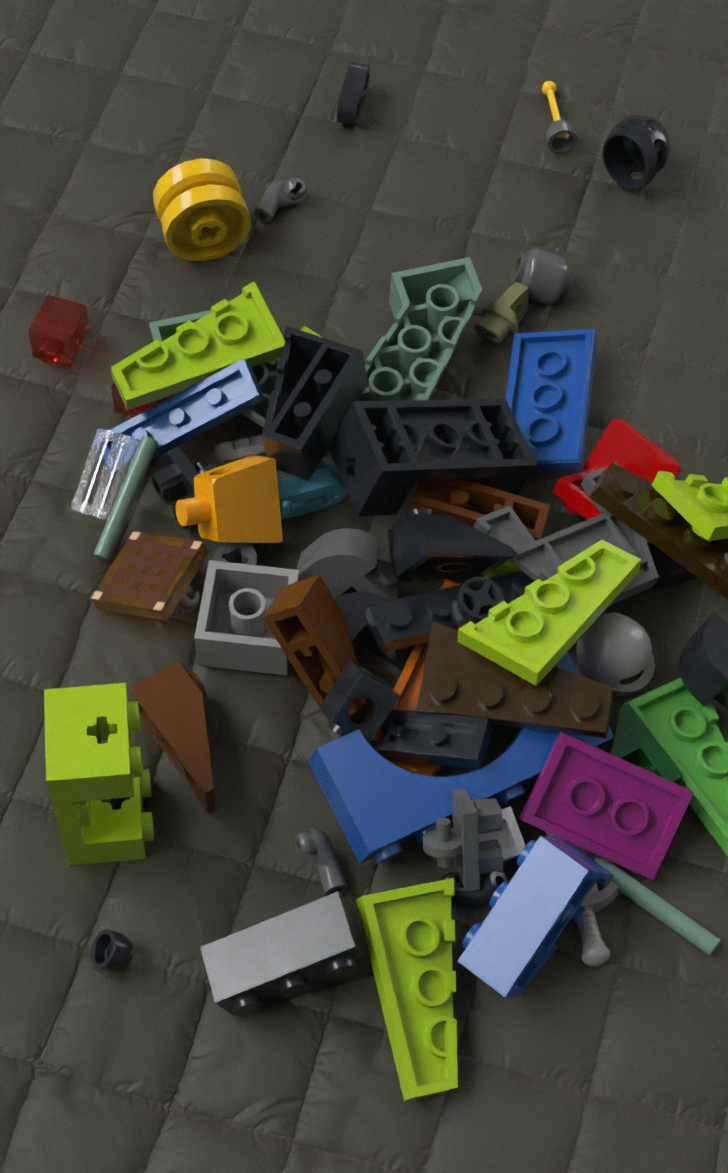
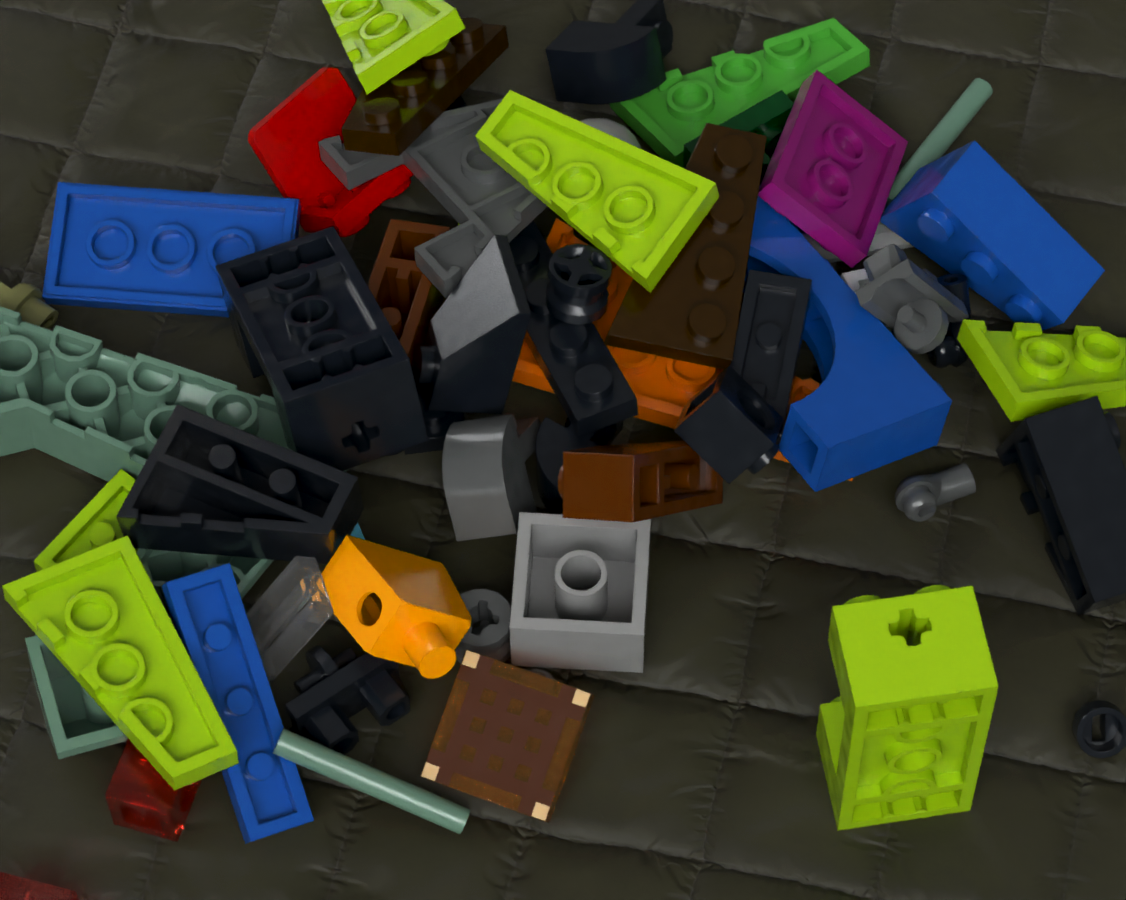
camera: 90 degrees left, 0 degrees up
clear tile [70,427,140,521] -> none
reddish brown slope [130,660,216,813] -> none

